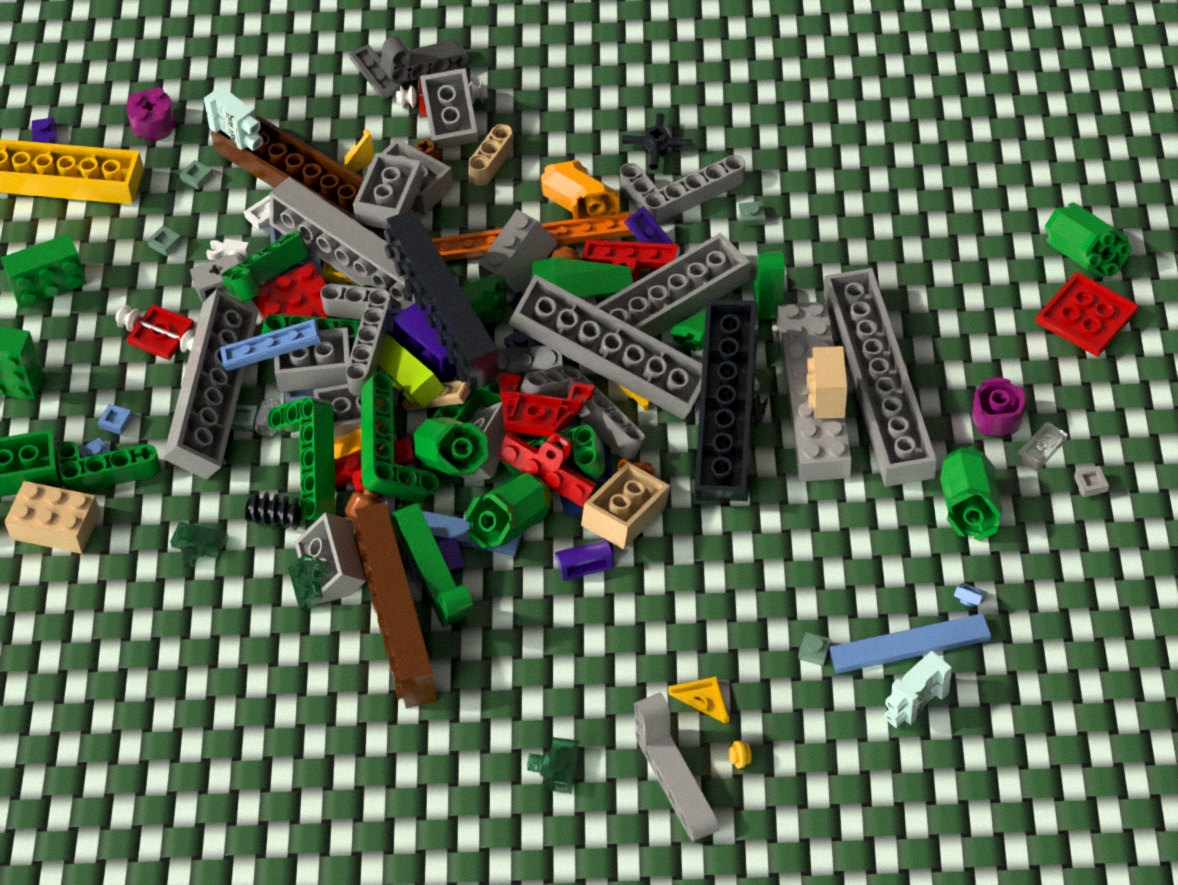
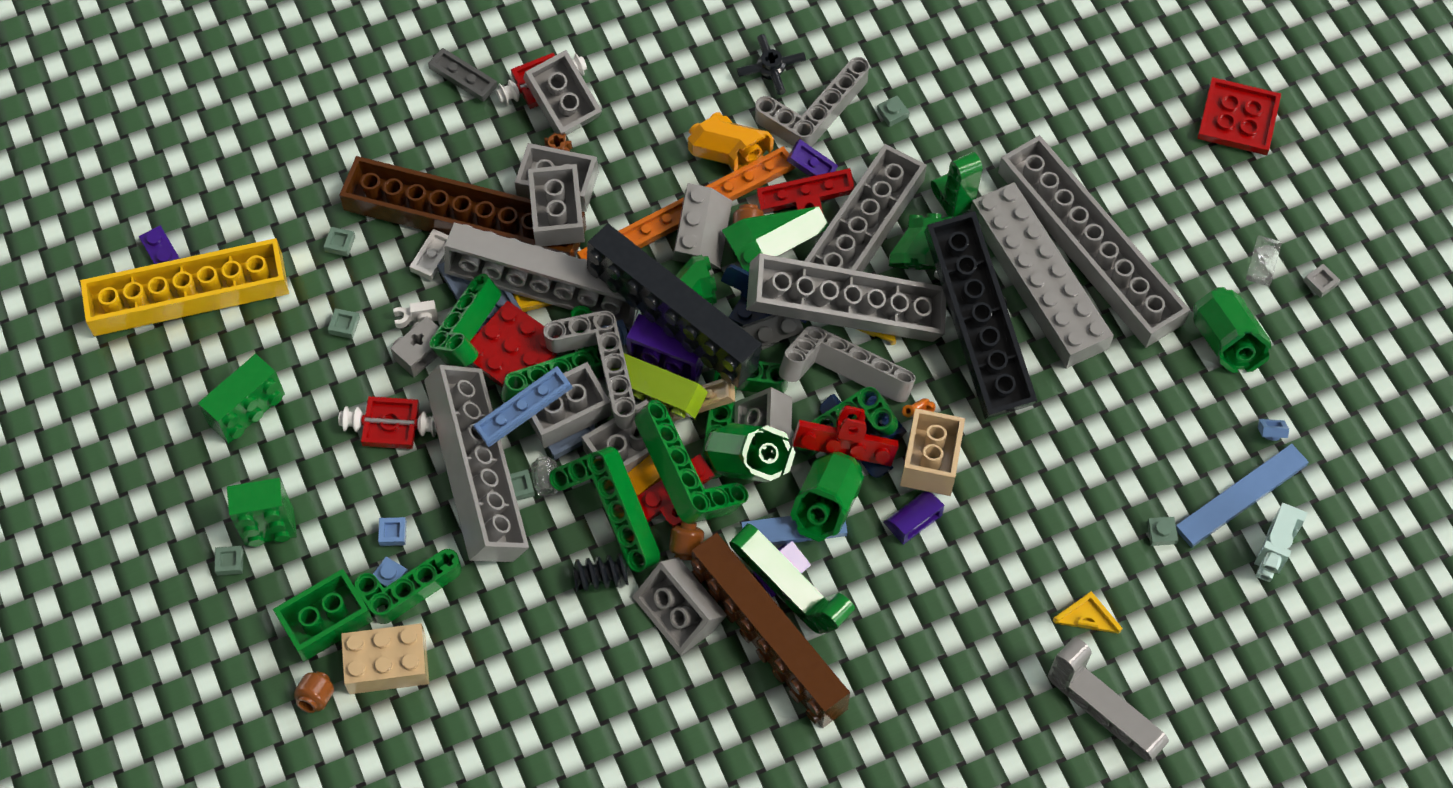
camera: 25 degrees left, 10 degrees up
magenta brick [126,87,176,141] -> none
clear green hinge [170,521,228,569] -> none
light aqua hips [204,86,263,151] -> none
clear green hinge [288,554,331,612] -> none
yellow tile [342,129,374,172] -> none
dark grey beam [381,36,469,84] -> none
tan beam [469,124,513,186] -> none
red wing [499,372,595,437] -> none
clear green hinge [527,737,580,794] -> none
yellow plate [729,741,751,769] -> none
tan brick [806,346,847,419] -> none
magenta brick [972,378,1025,436] -> none
green brick [1045,202,1132,278] -> none

